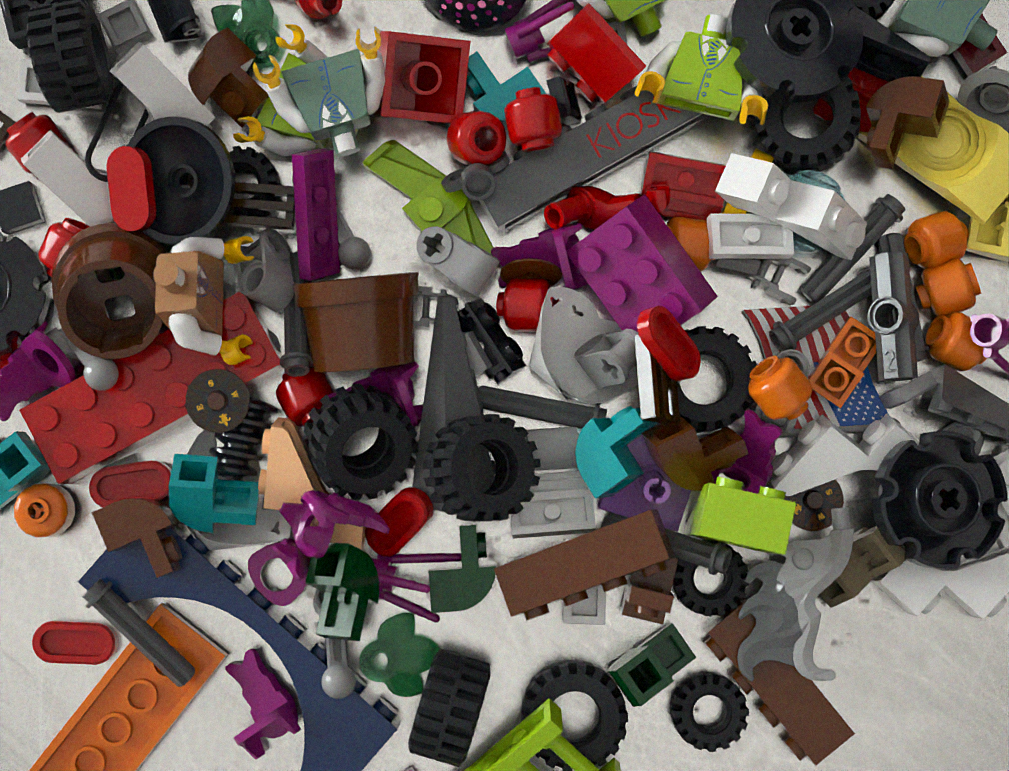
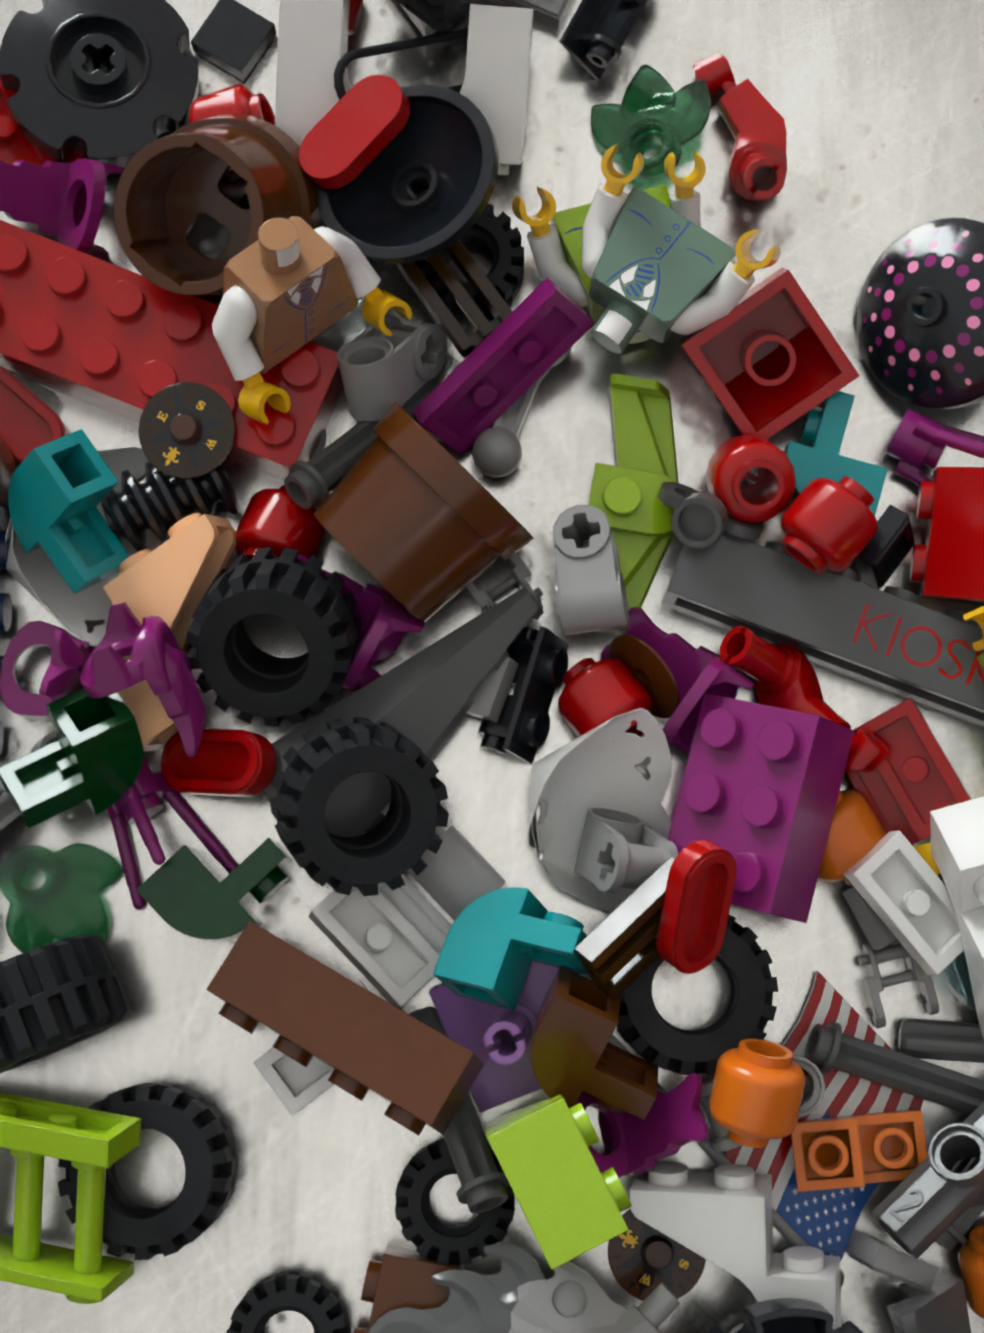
camera: 50 degrees right, 5 degrees down
light grey piece [46,328,119,391] -> none
reddish brown brick [188,27,269,128] -> none
dark grey axle [478,385,607,429] -> none
dark green brick [608,623,697,707] -> none
reddish brown brick [622,558,678,625] -> none

